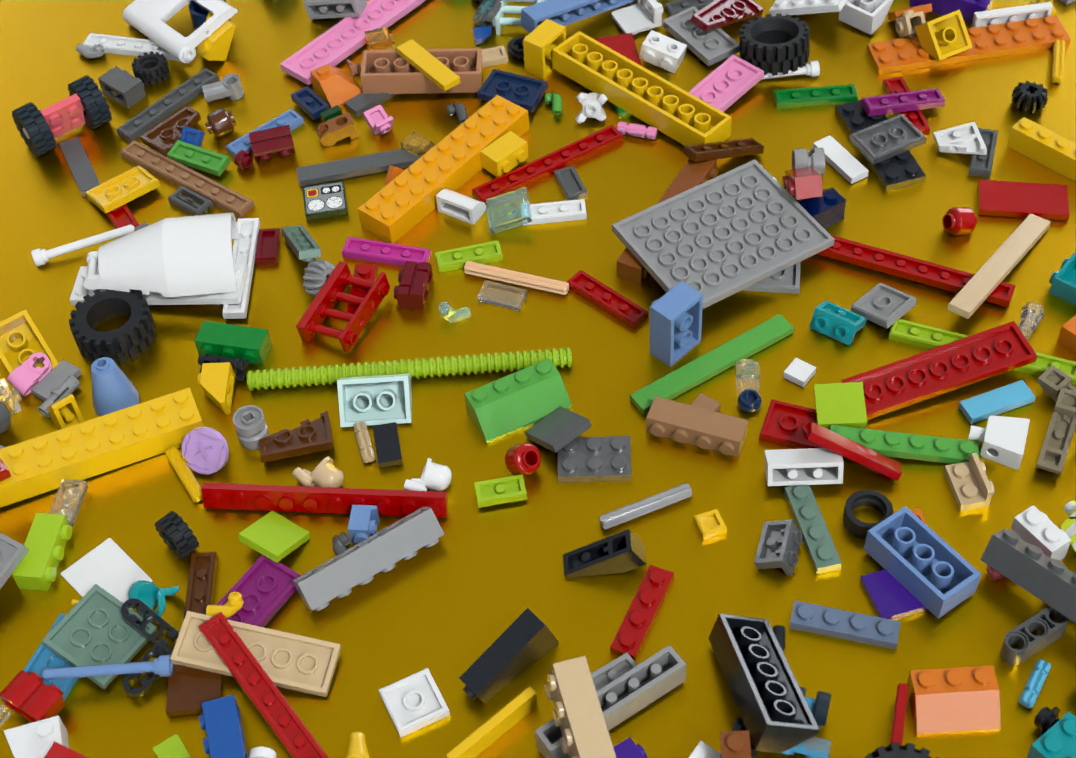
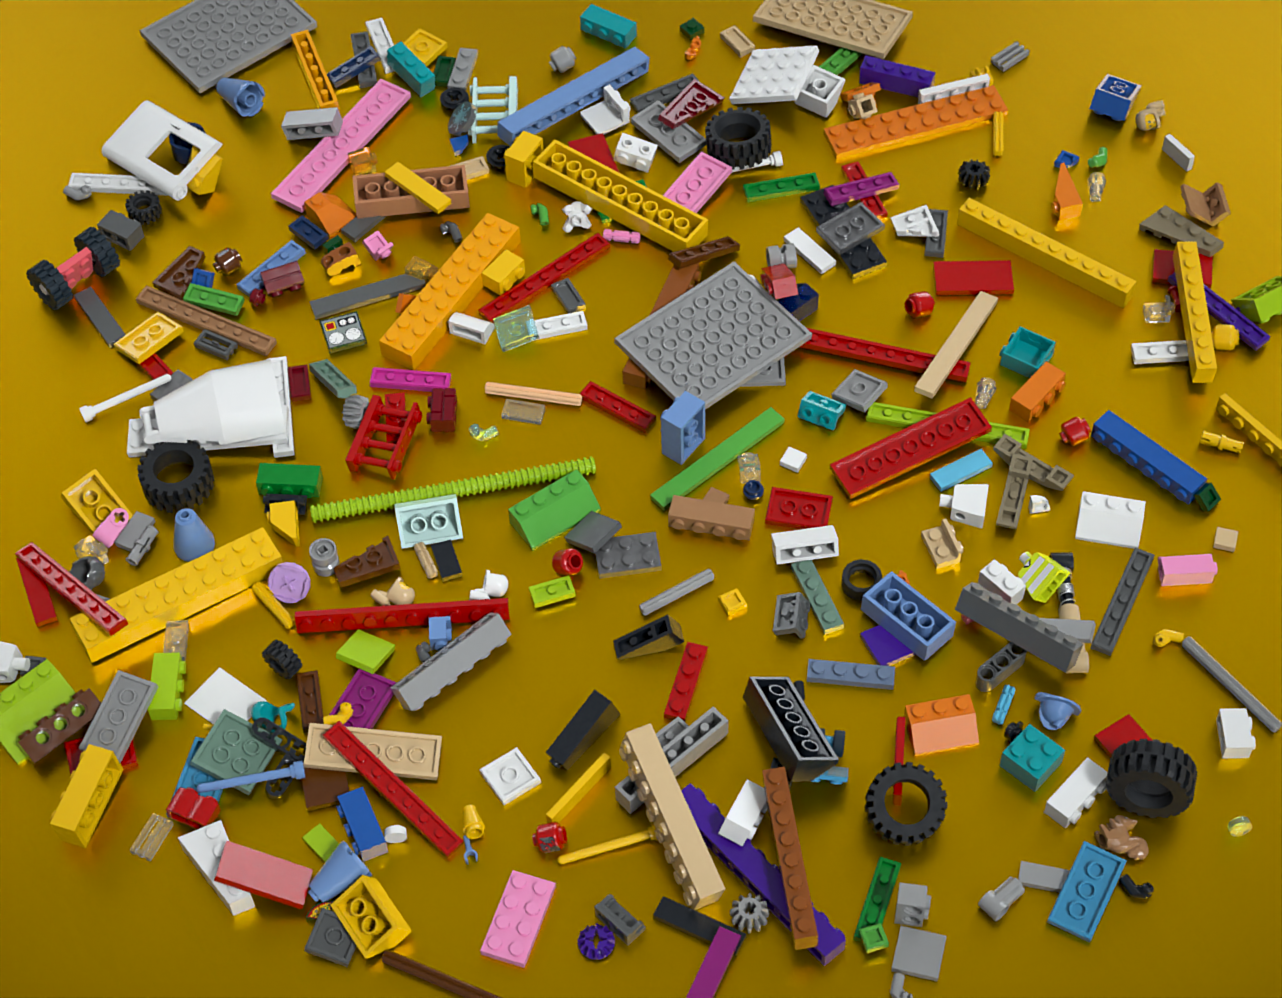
camera: 10 degrees left, 5 degrees up
yellow slope [46,394,85,430] -> none
dark grey tile [116,68,220,142] -> none
light grey piece [202,73,244,103] -> none
nougat hand [346,59,361,77] -> none
lime tile [435,240,503,273] -> none
dark blue plate [477,69,548,113] -> none
red tile [808,422,902,481] -> none
lime tile [814,382,867,429] -> none
bright green plate [829,425,979,464] -> none
yellow slope [915,10,973,61] -> none

